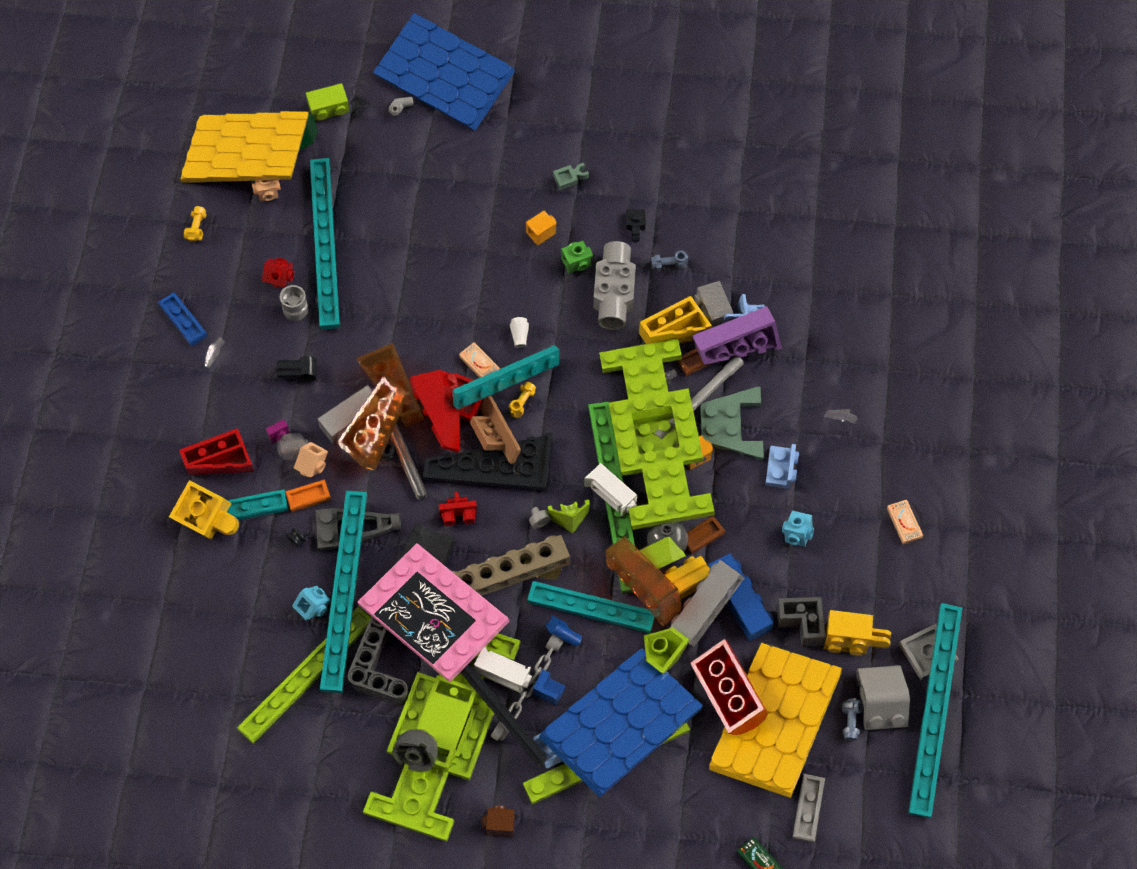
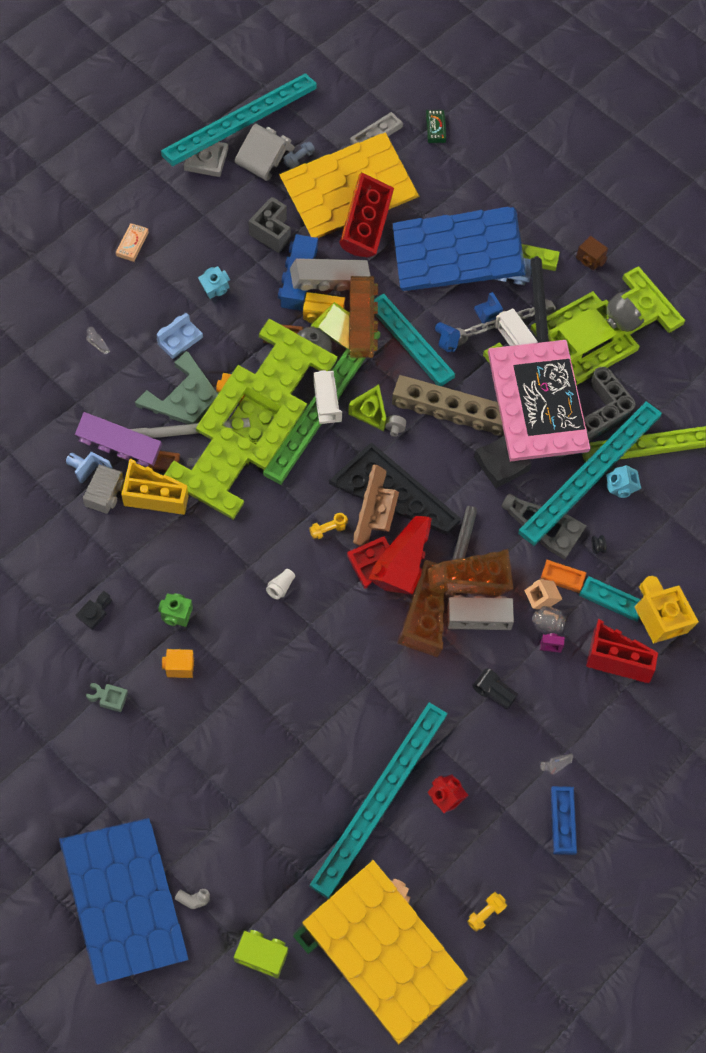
camera: 145 degrees left, 0 degrees up
light grey wheel [280,285,309,321] -> none
red hips [439,492,477,526] -> none
teal plate [453,345,559,410] -> none
light nougat tile [459,343,500,378] -> none
light grey brick [593,241,636,330] -> none
lime slope [644,627,690,674] -> none
sand blue bar [651,251,688,270] -> none
yellow brick [823,610,891,656] -> none

